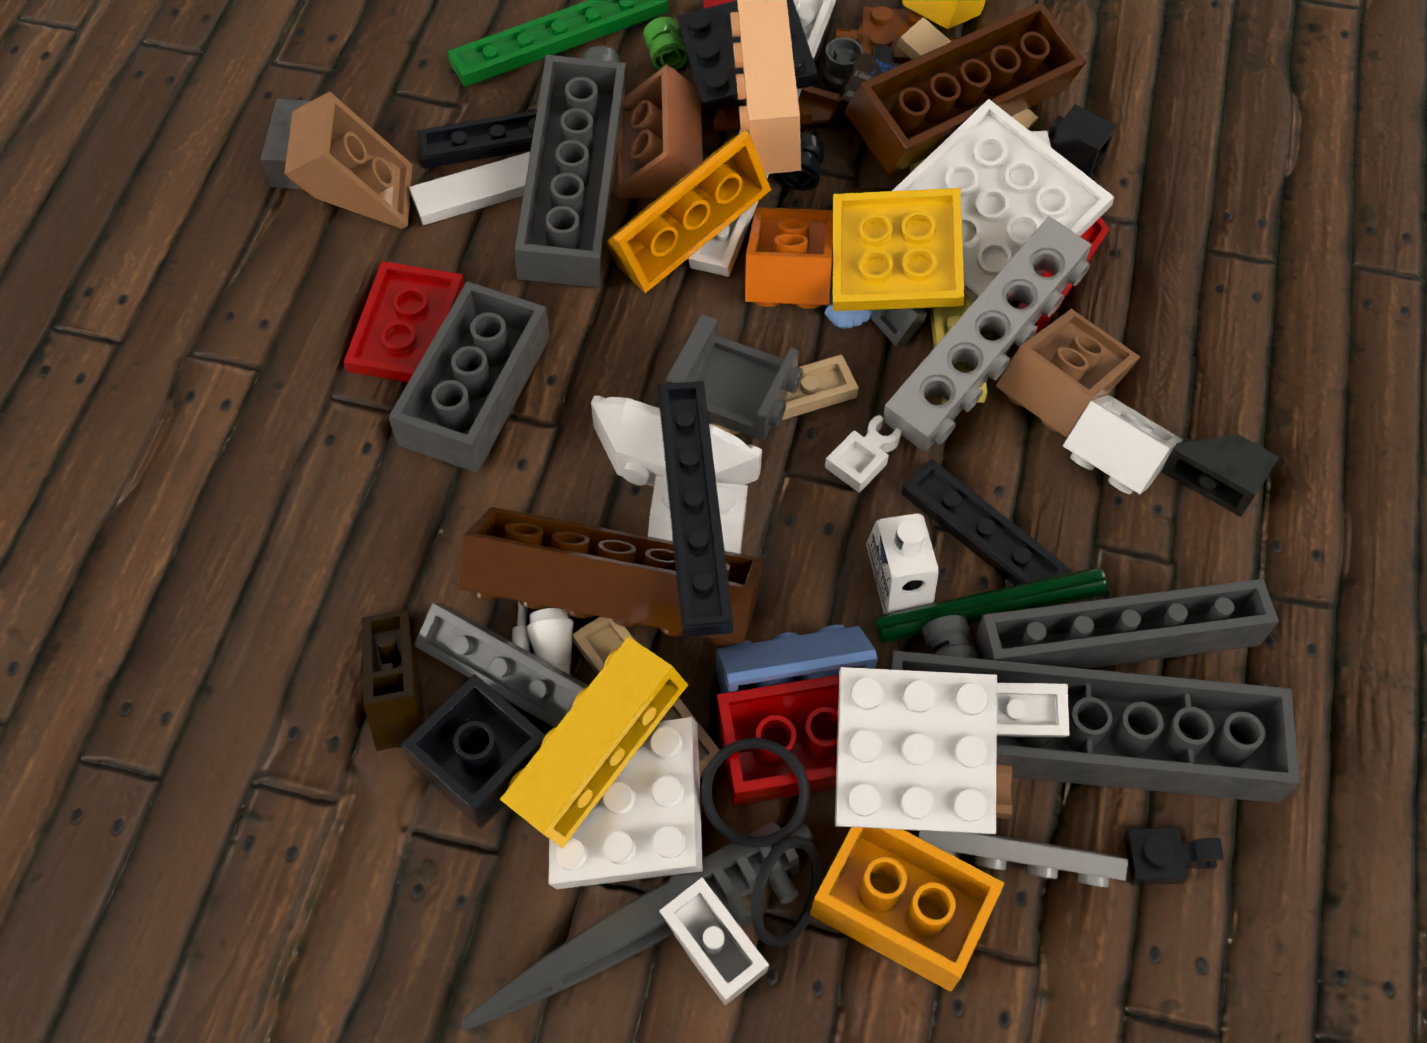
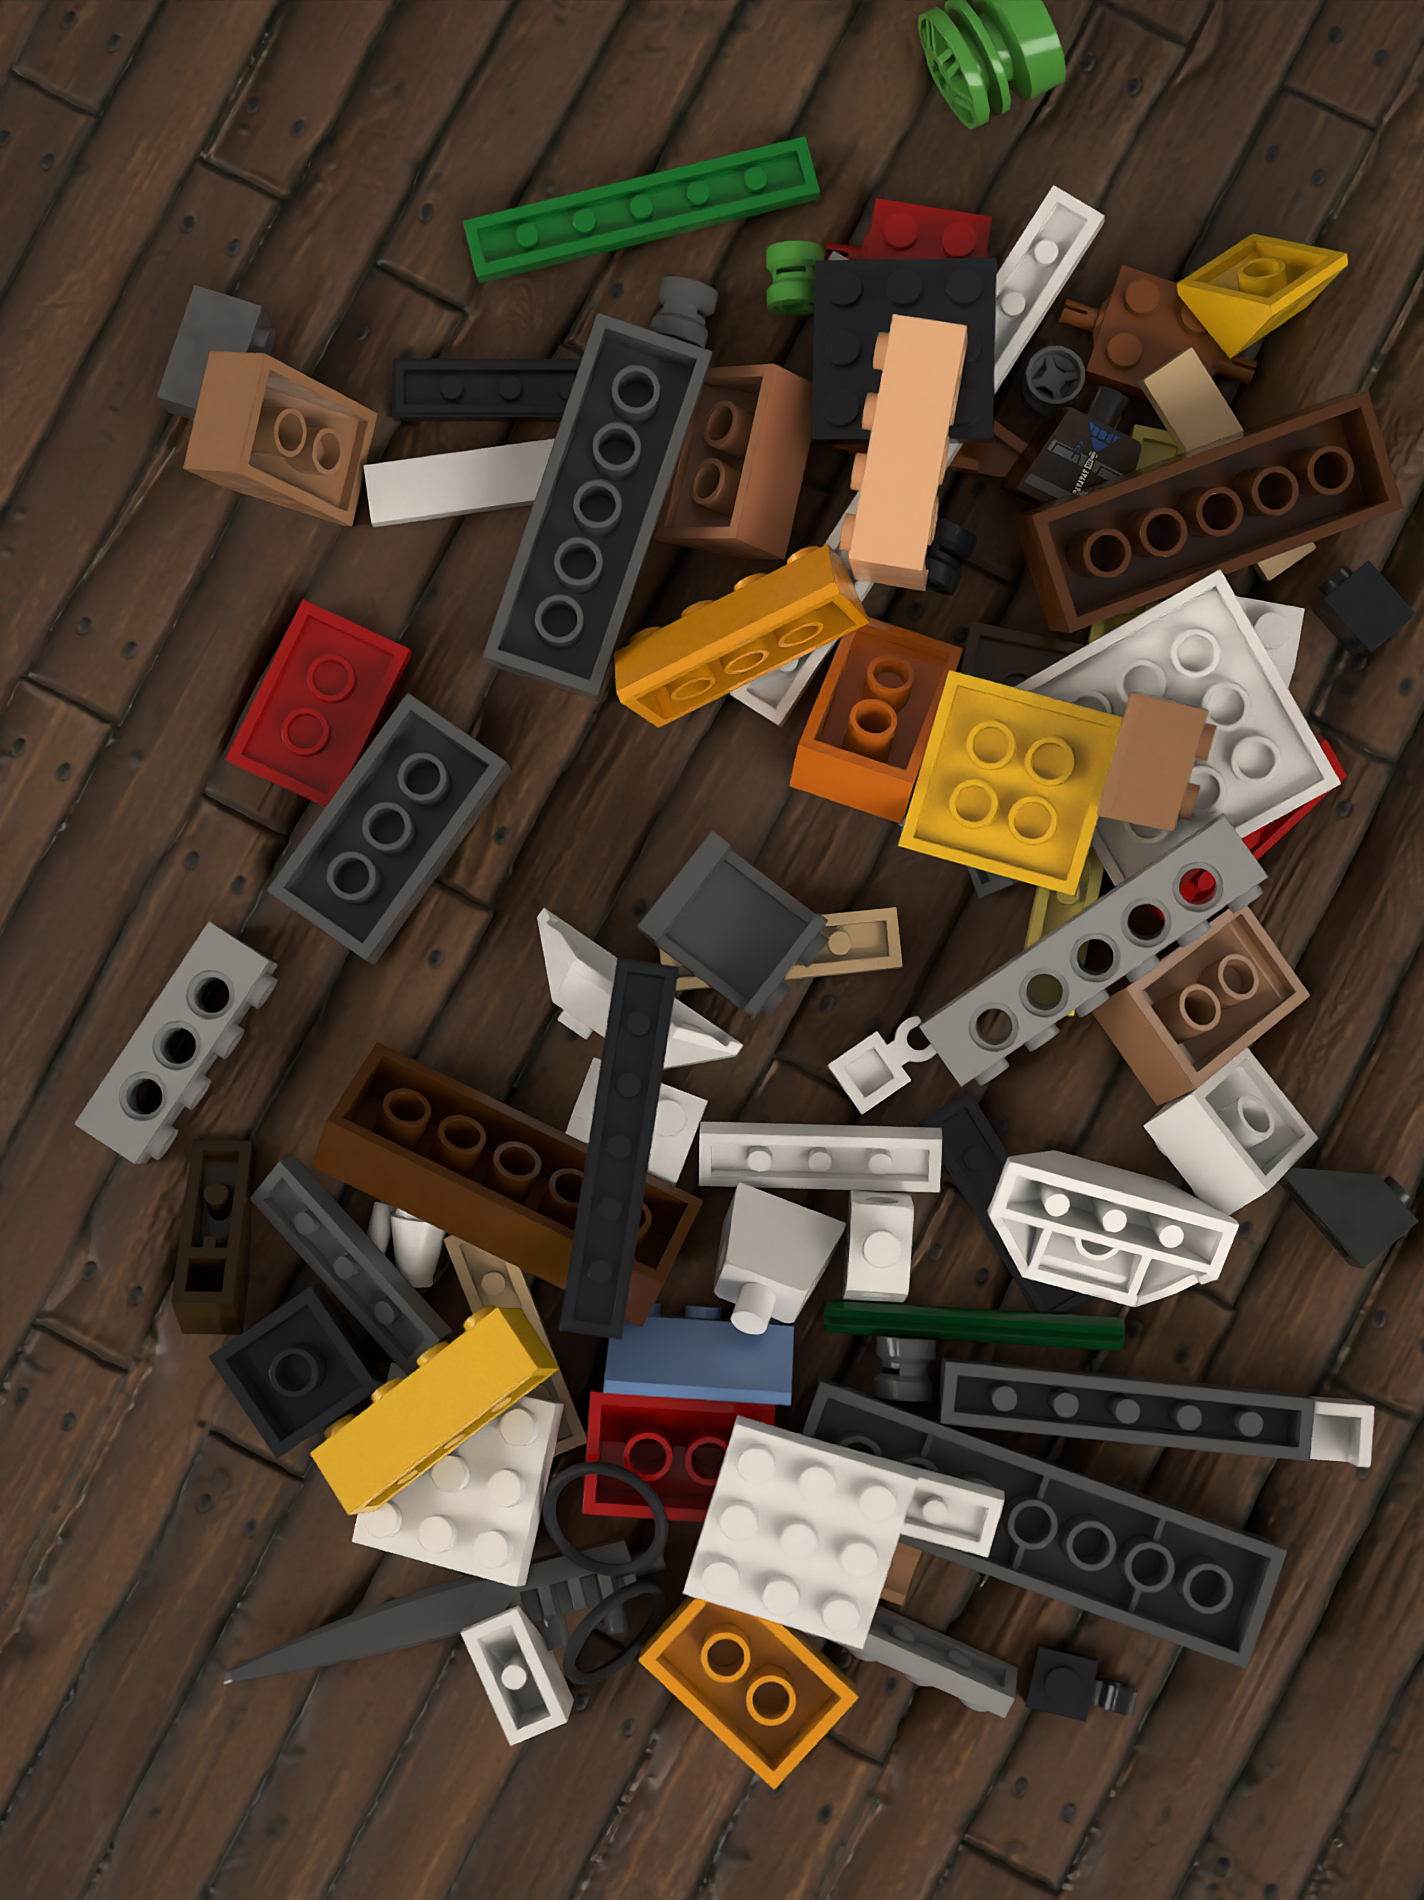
camera: 20 degrees right, 25 degrees up
none -> light grey brick [74,921,278,1164]
none -> white plate [699,1121,942,1192]
none -> white torso [713,1182,846,1335]
none -> white wedge [988,1150,1239,1307]
none -> medium nougat slope [1097,691,1217,831]
none -> white panel [1308,1396,1374,1467]

